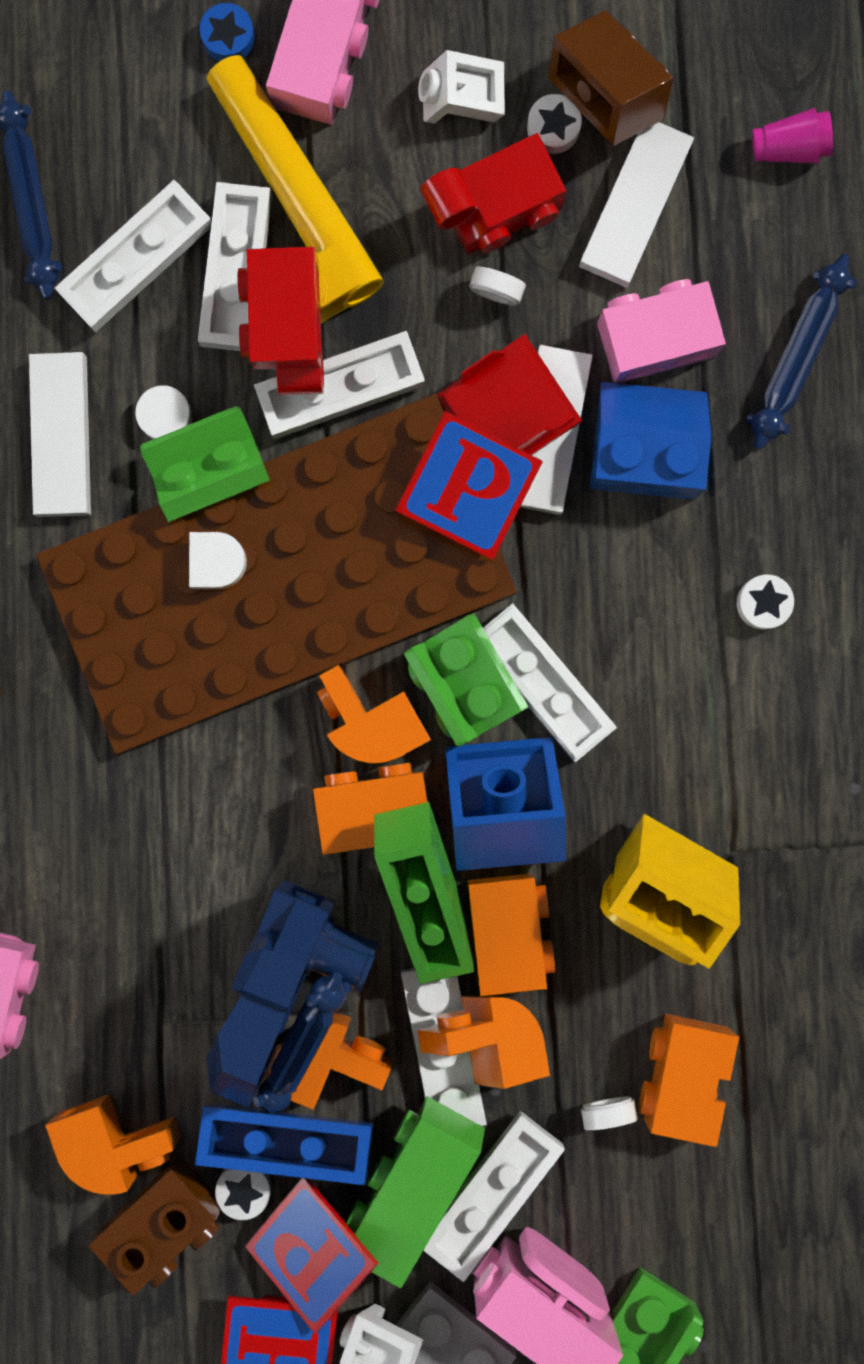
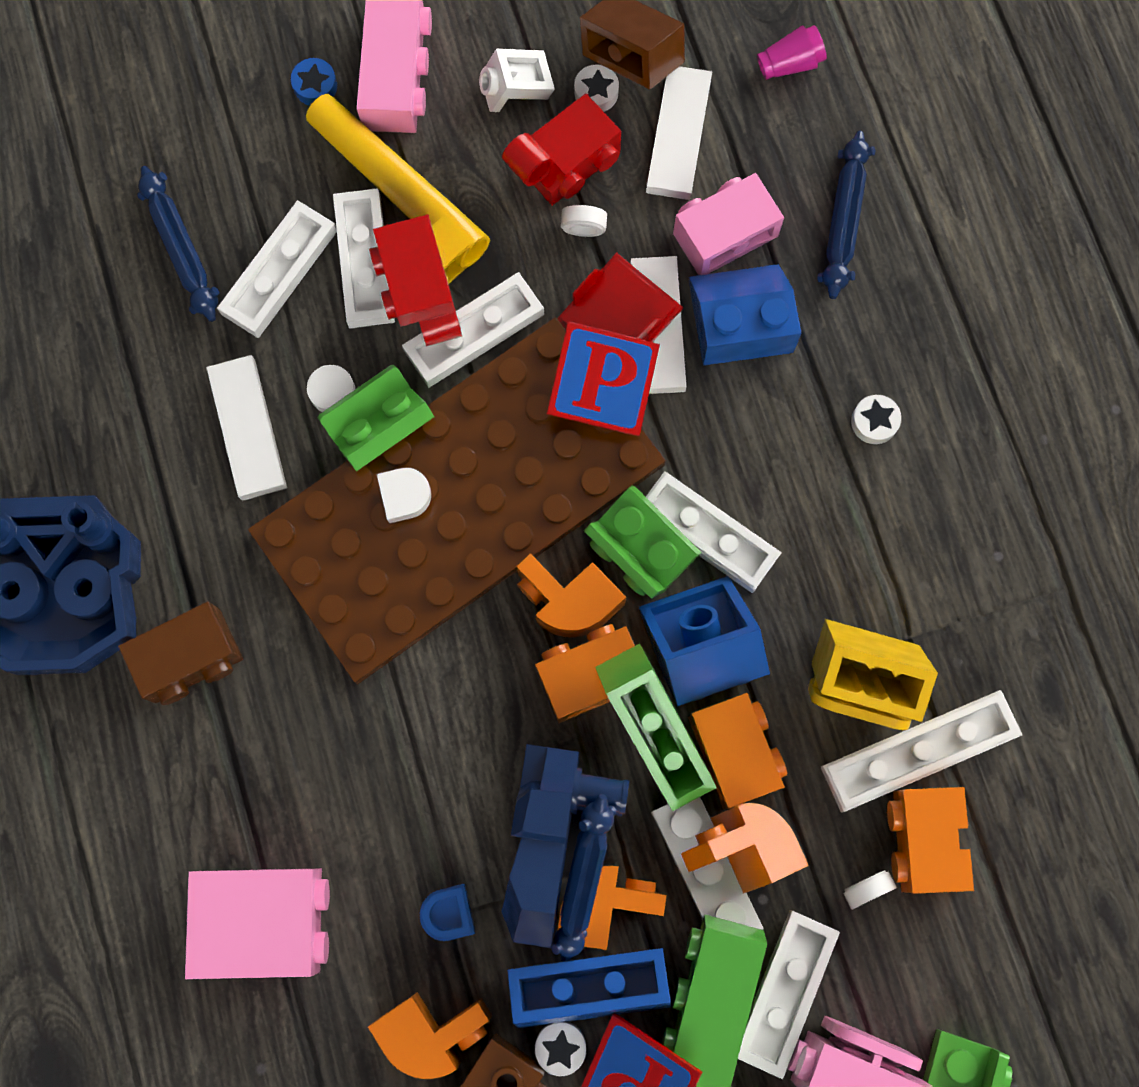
camera: 15 degrees left, 10 degrees down
none -> blue tile [420,884,476,941]
none -> white tile [821,690,1022,812]

